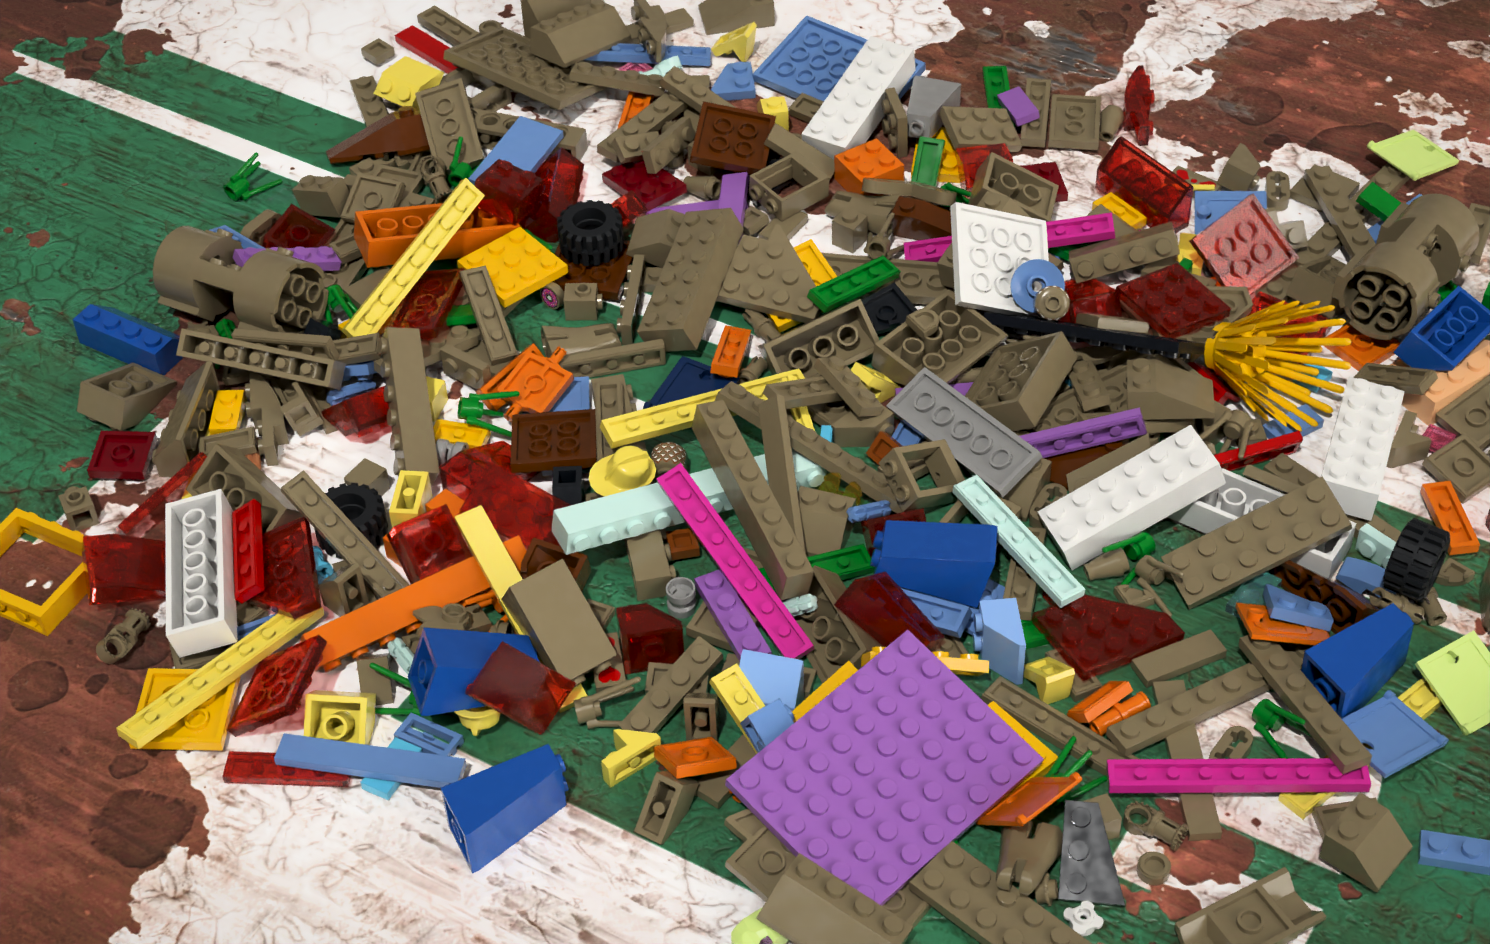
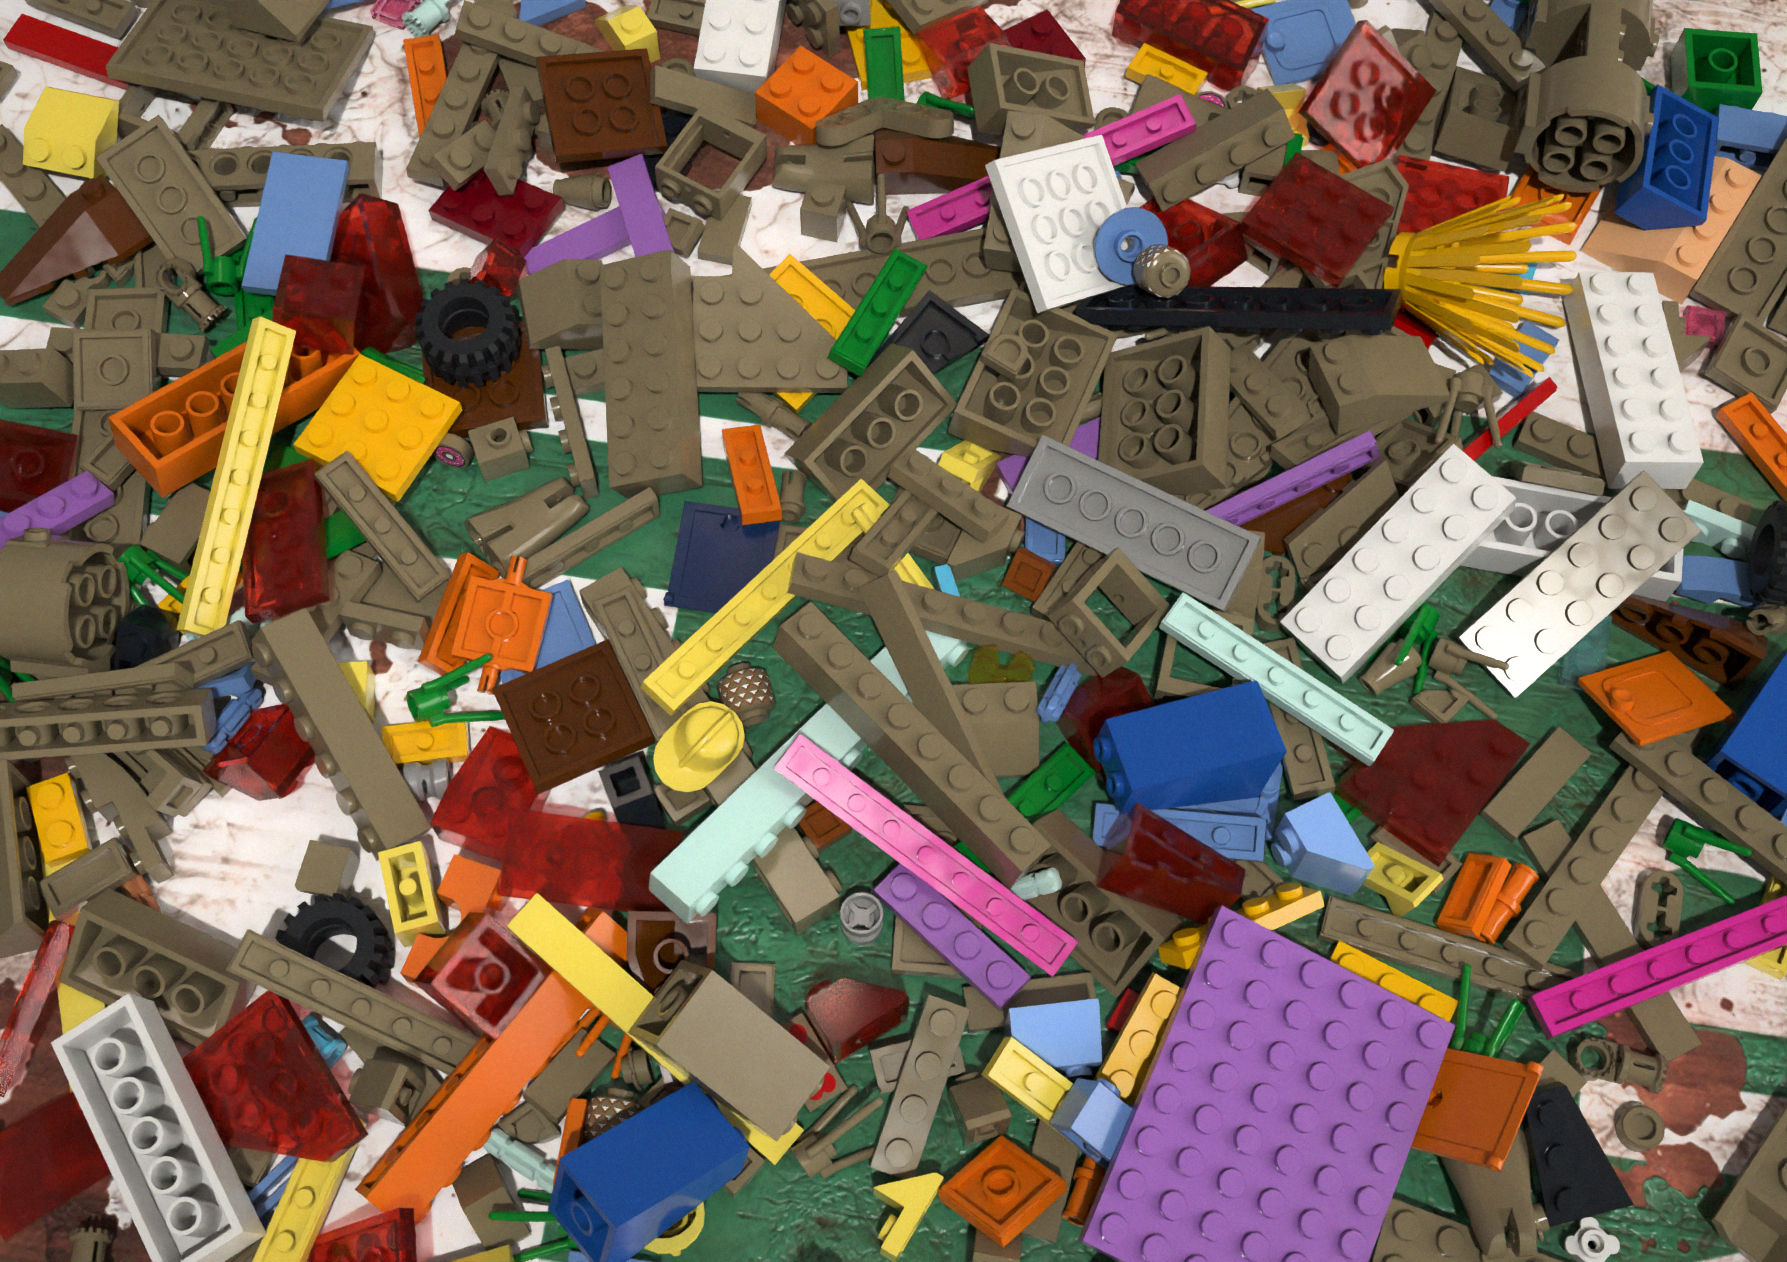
camera: 25 degrees left, 20 degrees up
red tile [232,499,265,604] -> none
dark tan plate [413,603,469,638] -> none
clear red piece [465,641,576,735] -> none
dark tan plate [569,62,667,96] -> none
dark tan tile [1076,313,1149,333] -> none
medium blue wing [1263,584,1334,631] -> none
dark tan tile [1353,363,1438,395] -> none

